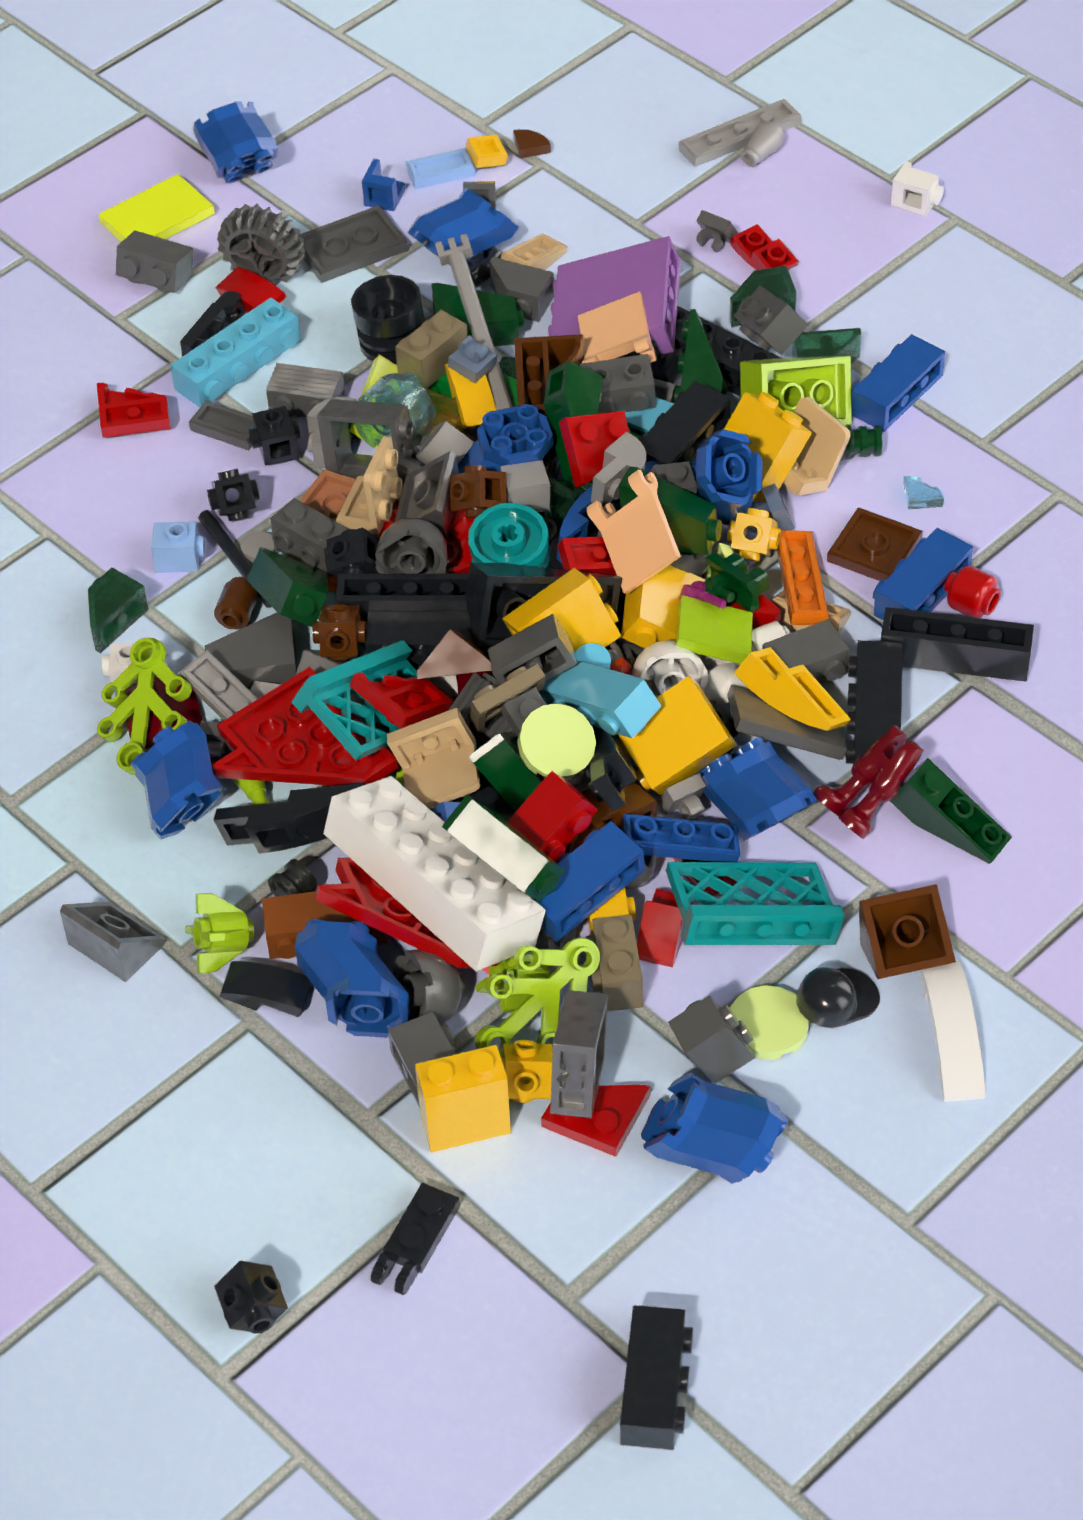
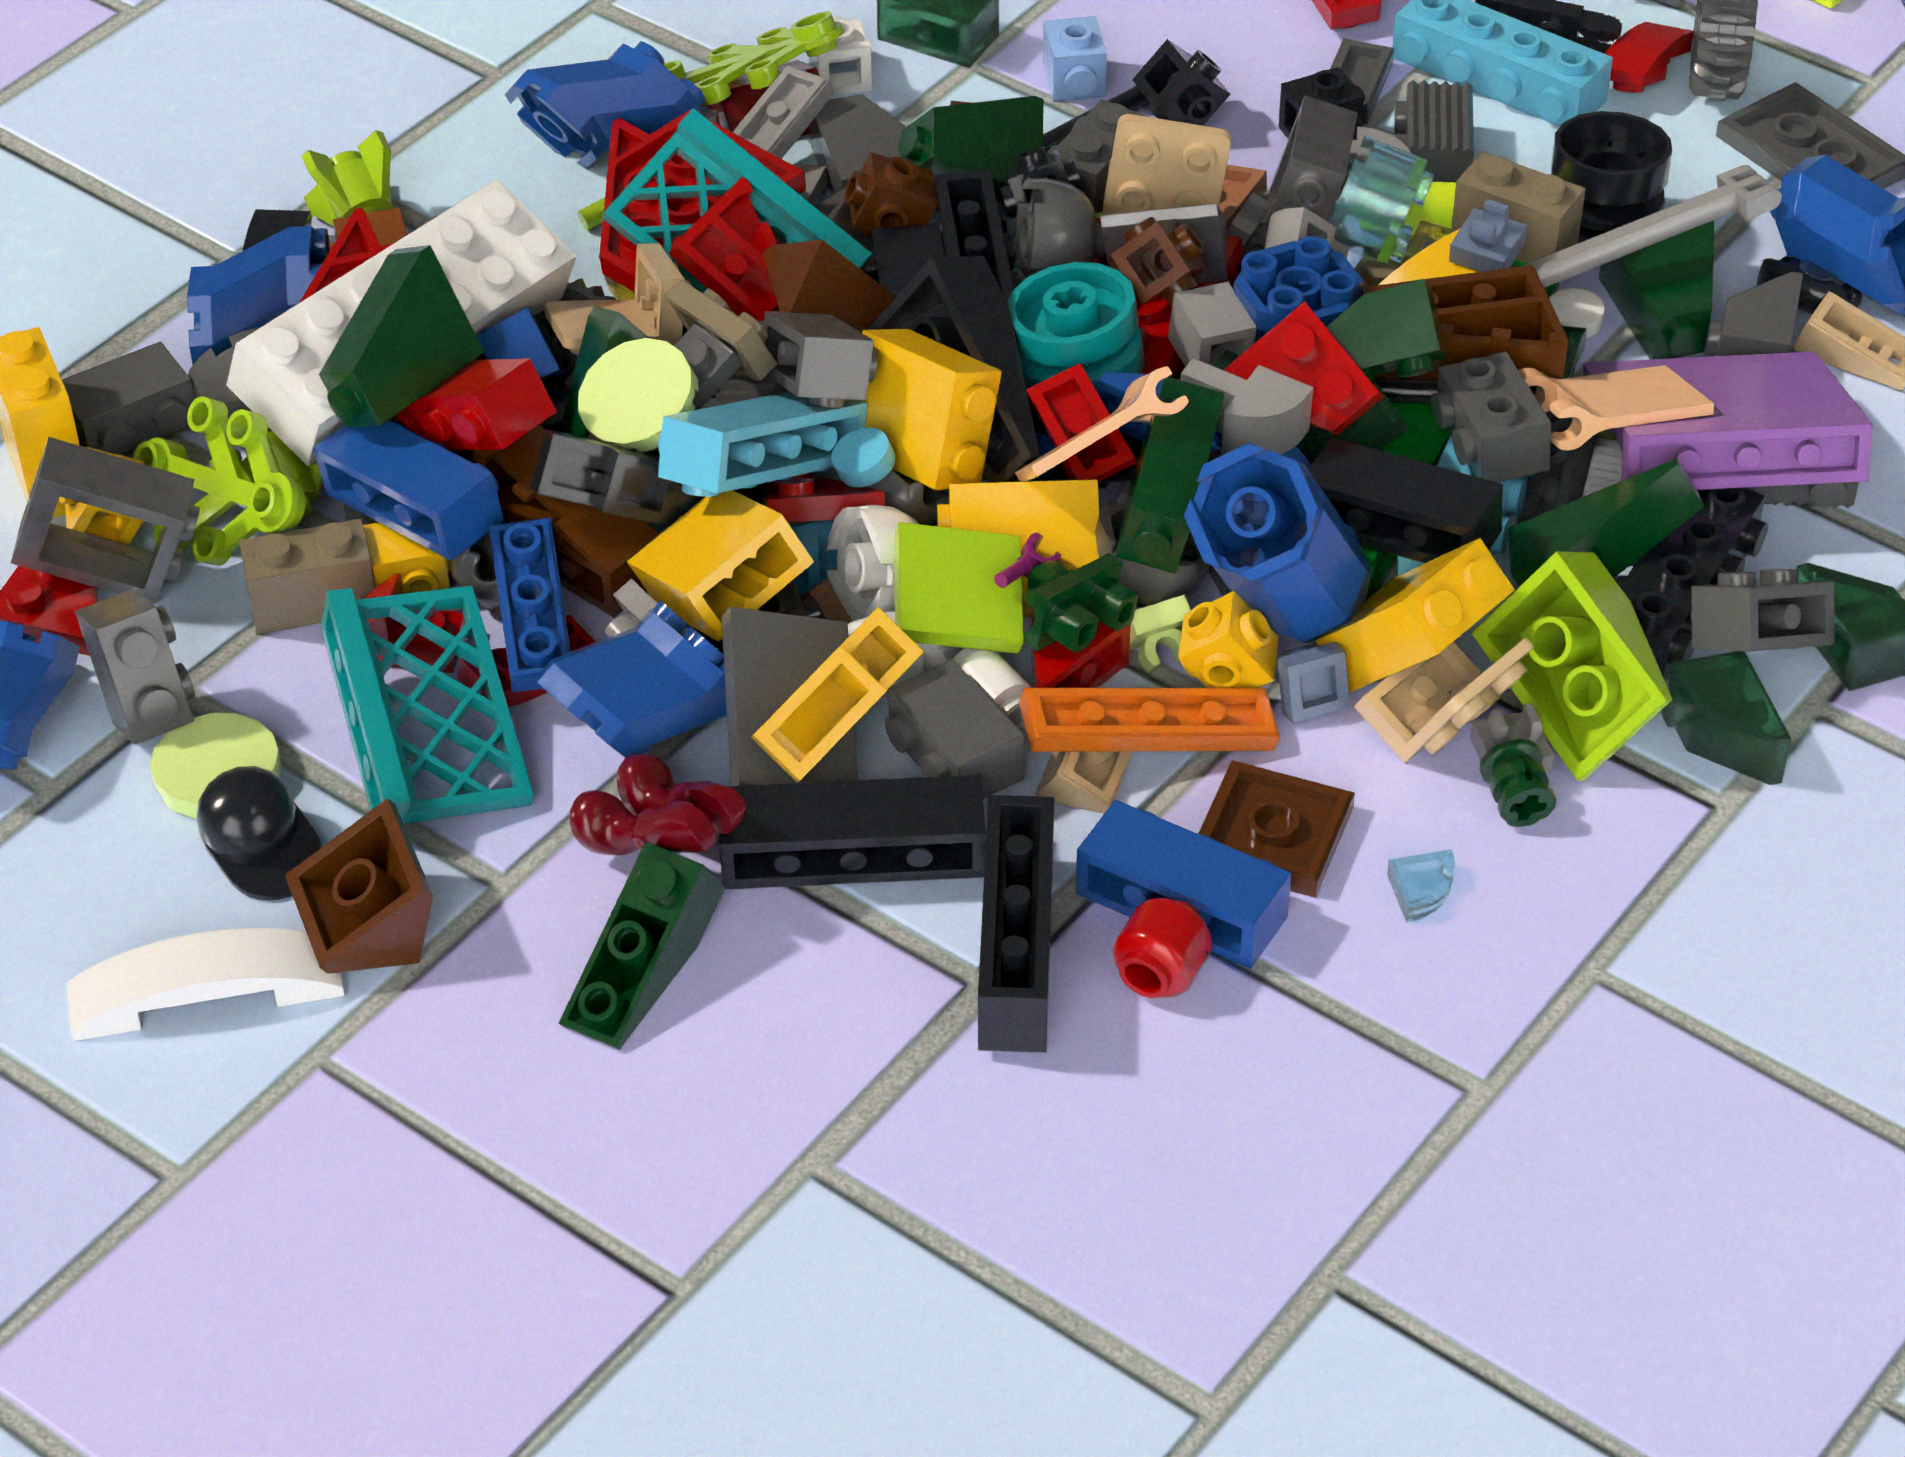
camera: 80 degrees right, 5 degrees down
flat silver slope [60,902,166,982] -> none
black slope [213,783,363,854] -> none
blue brick [851,334,945,432] -> none

